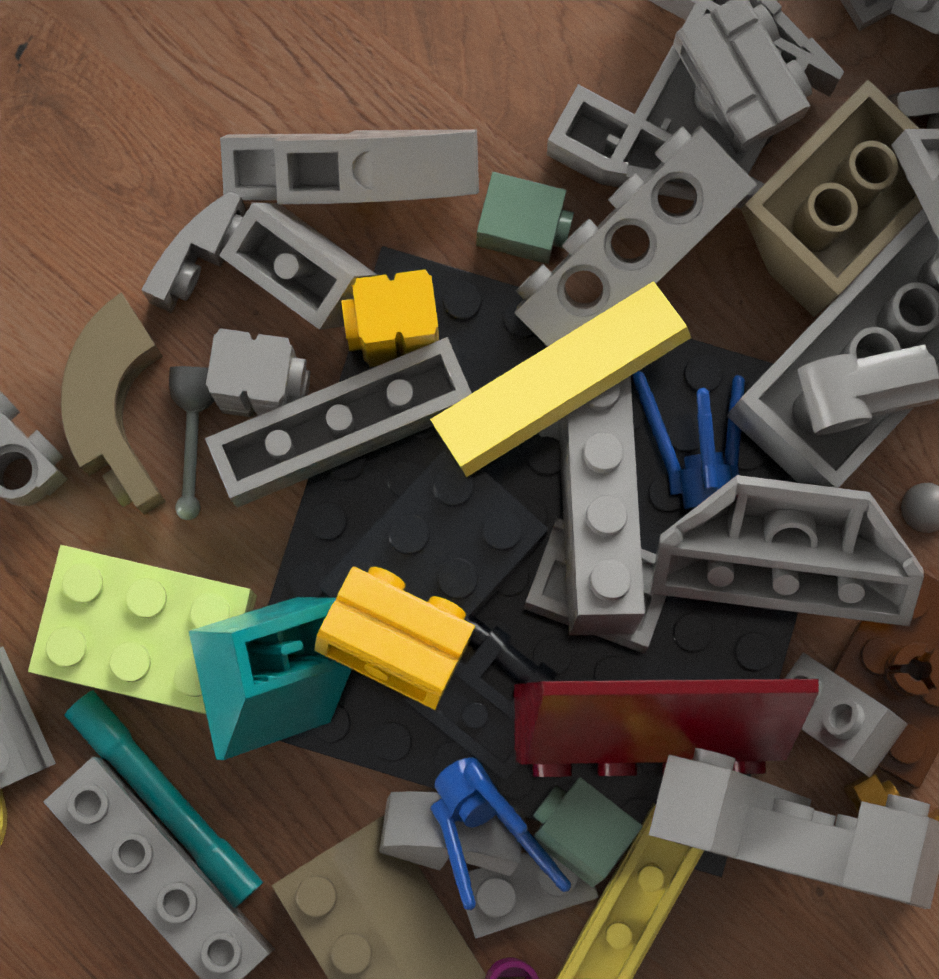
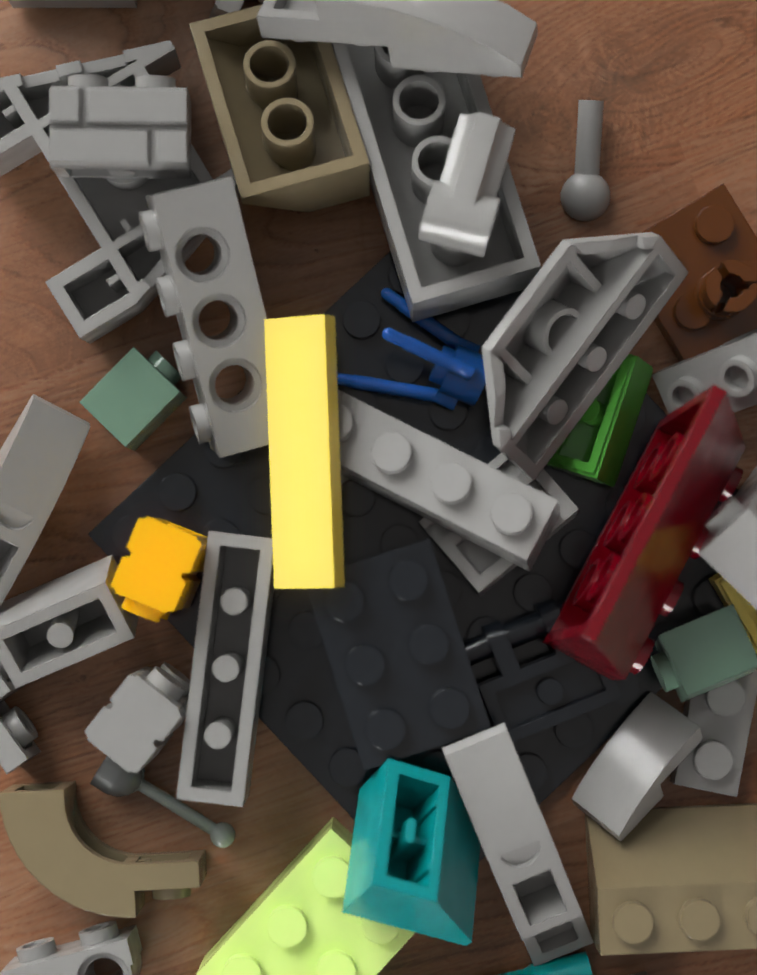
camera: 55 degrees left, 5 degrees up
yellow brick [314,566,475,710] -> none
blue plant [430,757,571,910] -> none
none -> light grey slope [442,723,594,967]
none -> bright green slope [546,354,653,487]

